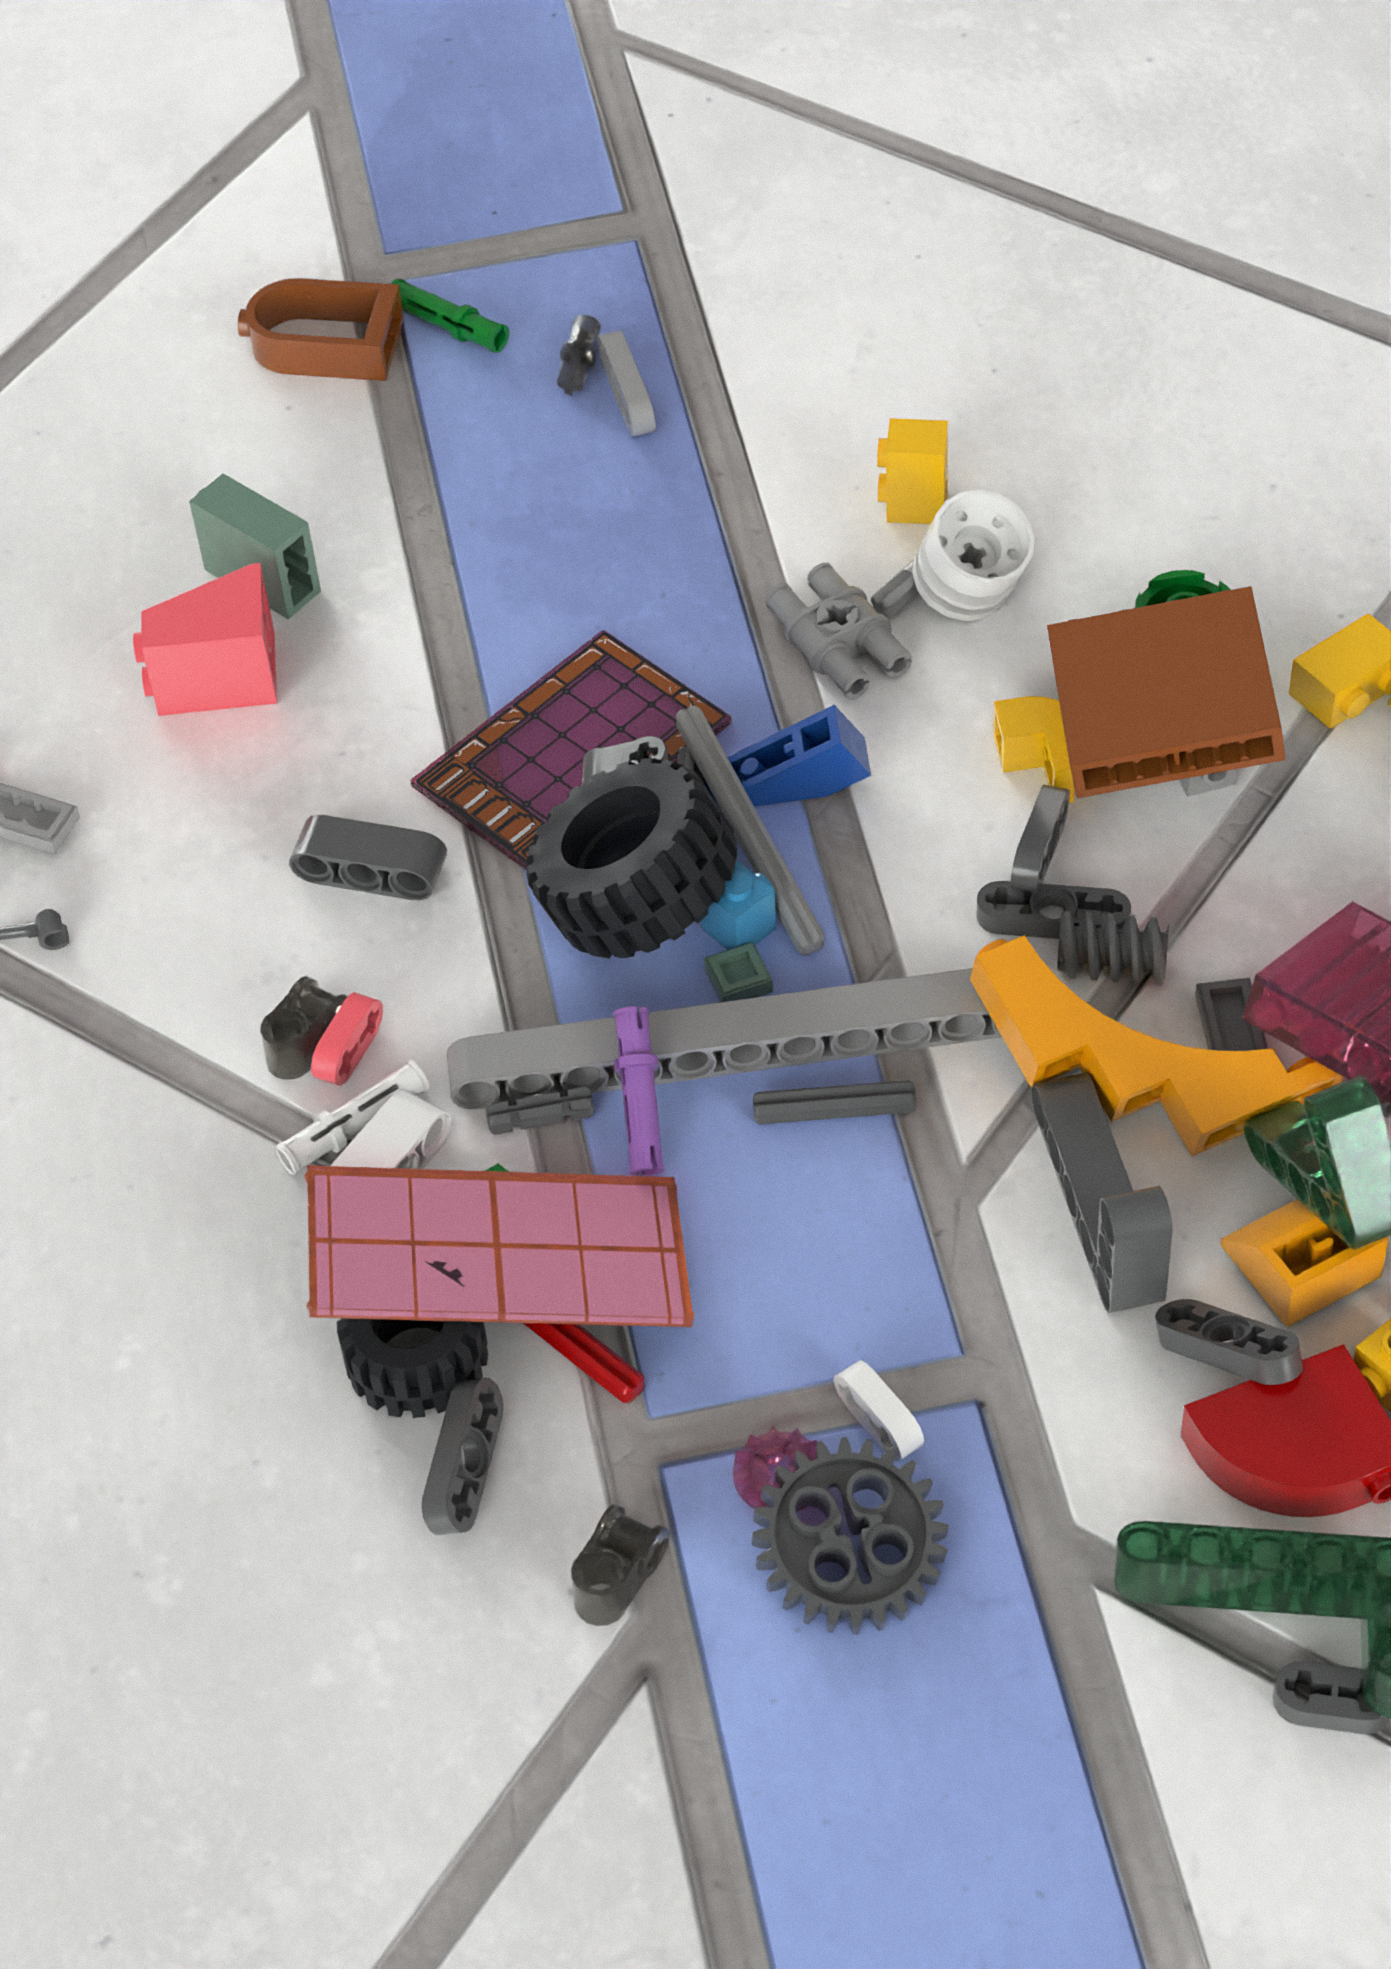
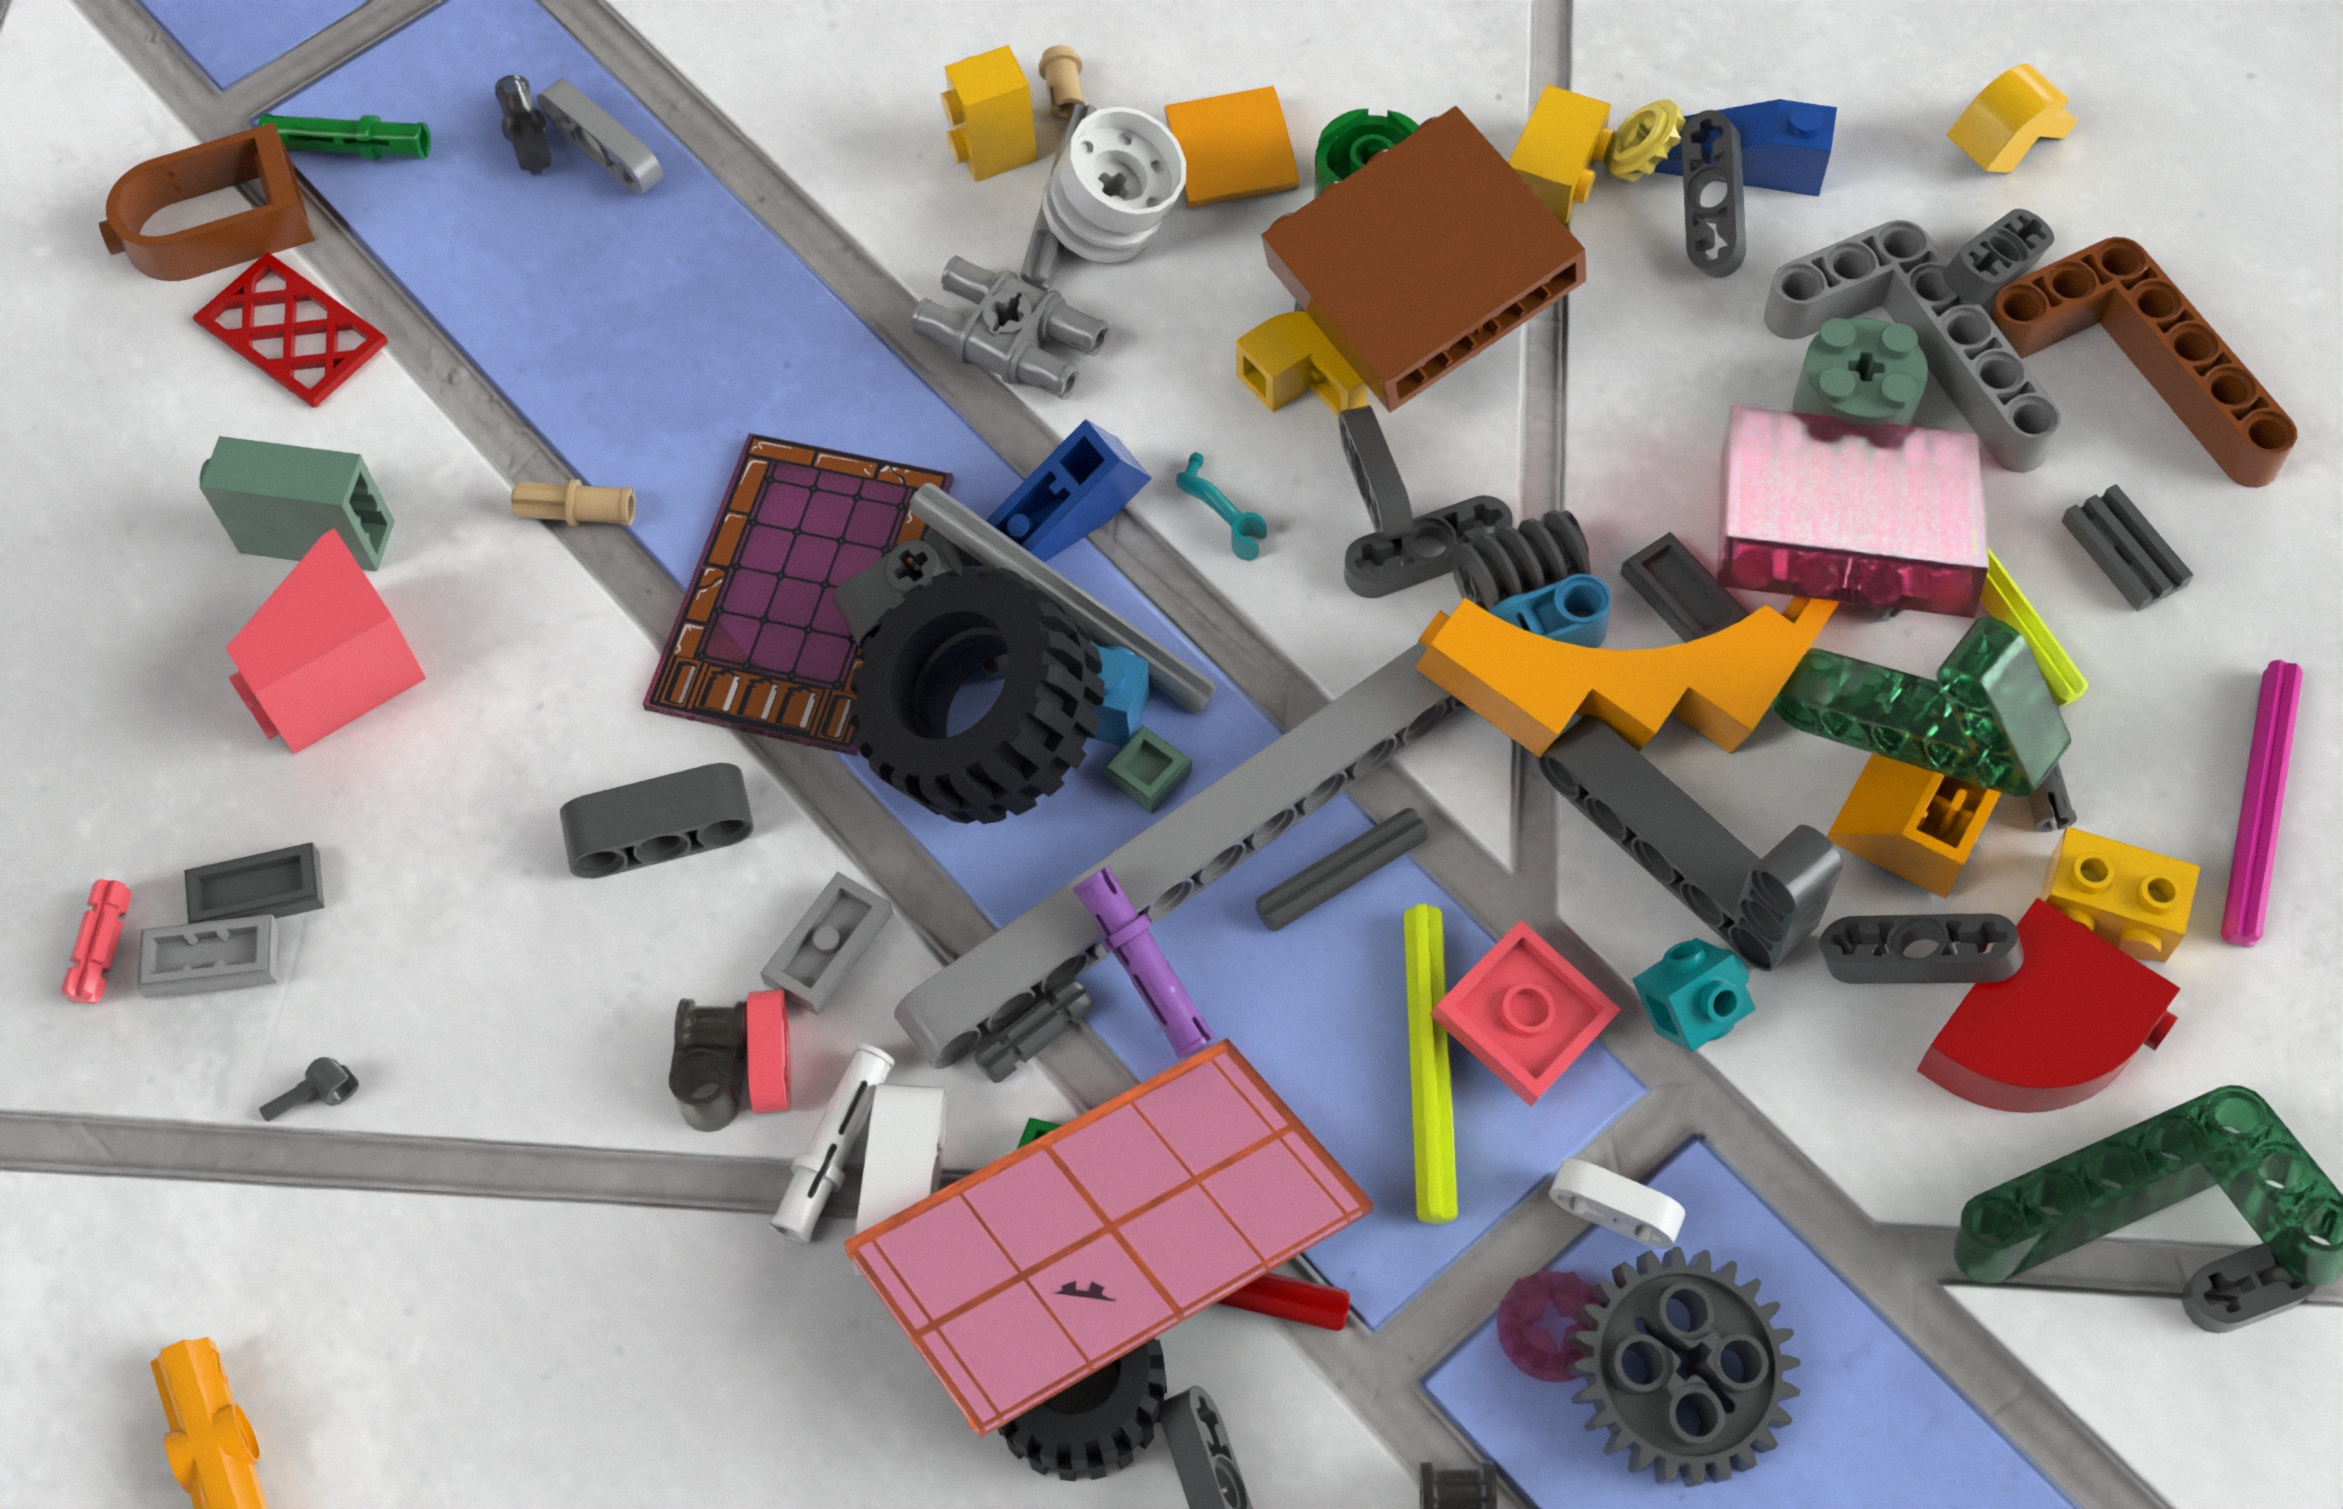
camera: 30 degrees left, 10 degrees up
none -> dark grey tile [184,842,325,924]
none -> red window [193,252,388,408]
none -> tan axle [511,479,636,527]
none -> light grey plate [760,871,894,1015]
none -> tan pin [1038,45,1085,121]
none -> light orange slope [1164,86,1300,209]
none -> teal piece [1176,452,1267,561]
none -> neon yellow axle [1403,904,1458,1225]
none -> coral plate [1430,919,1622,1107]
none -> dark azure piece [1489,574,1611,648]
none -> teal brick [1632,938,1756,1052]

